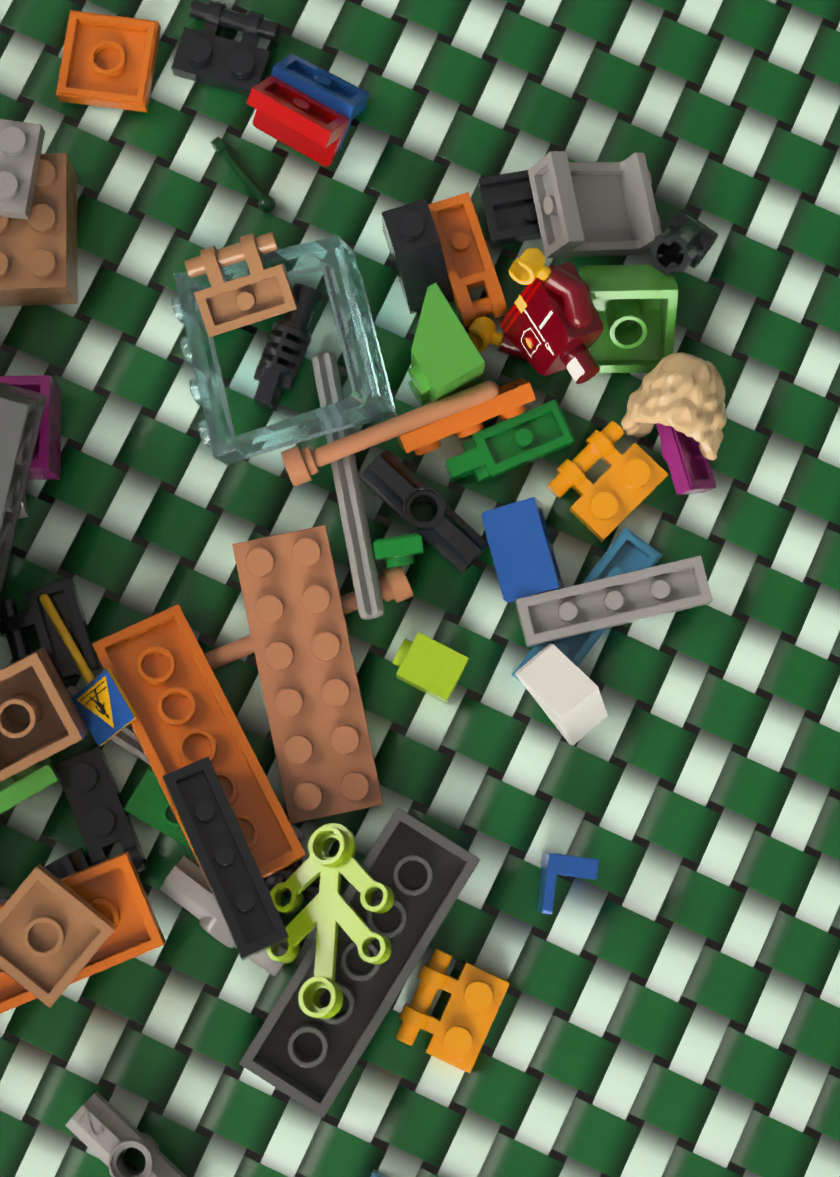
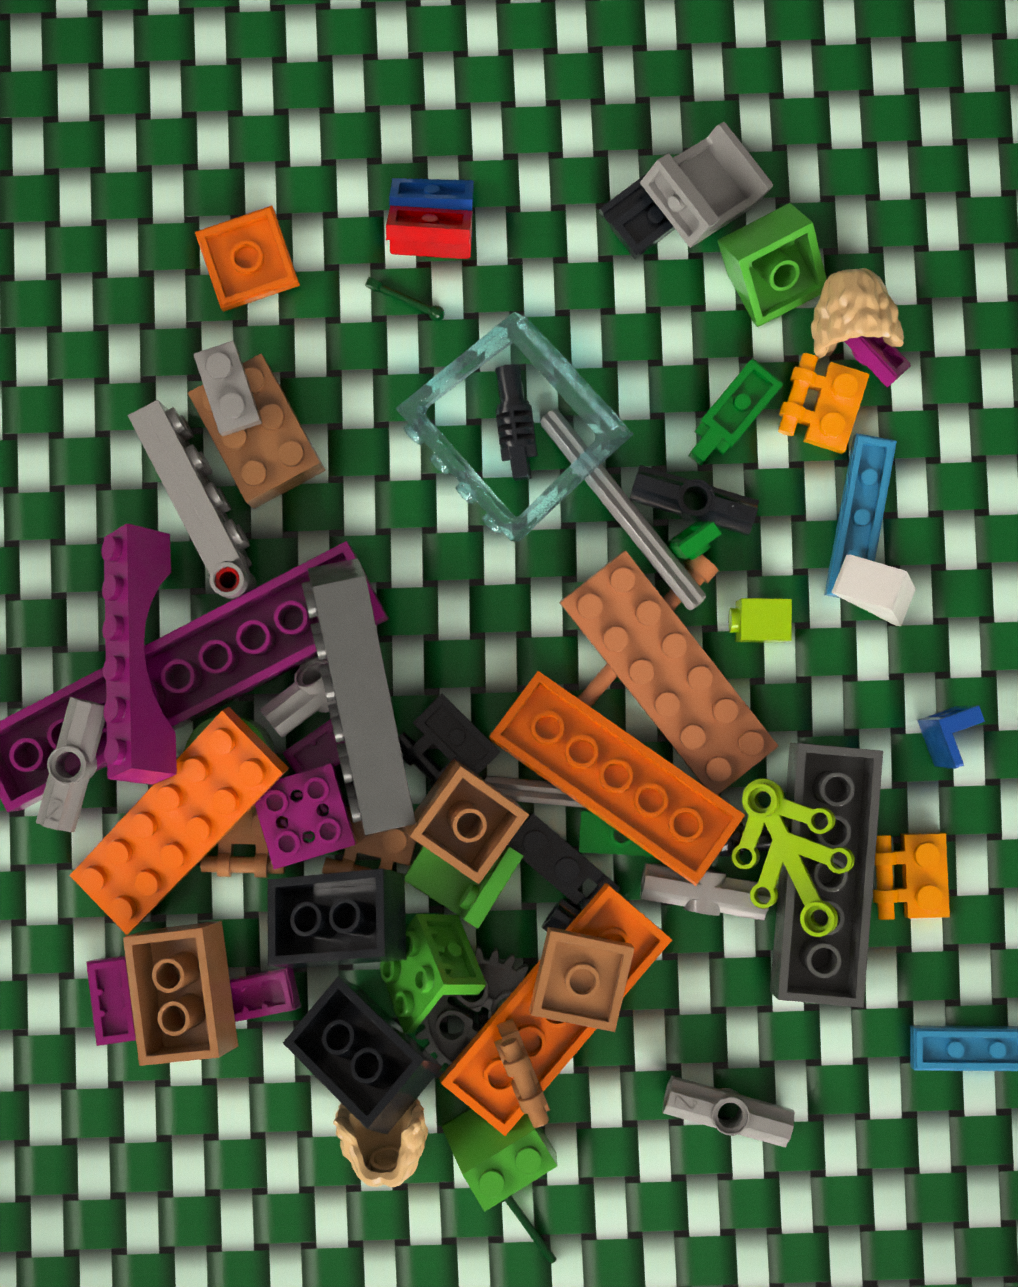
camera: 25 degrees left, 5 degrees up
piece [40,594,137,746] -> none
black plate [162,757,289,961] -> none
black plate [171,0,280,96] -> none
medium nougat plate [185,231,299,337] -> none
nougat piece [281,381,499,487] -> none
black slope [382,199,454,314] -> none
orange plate [397,378,536,456] -> none
bright green slope [408,283,485,406] -> none
orange plate [428,192,508,328] -> none
dark red torso [468,248,603,384] -> none
blue panel [481,497,564,603] -> none
light grey plate [515,555,713,647] -> none
black piece [649,208,719,275] -> none

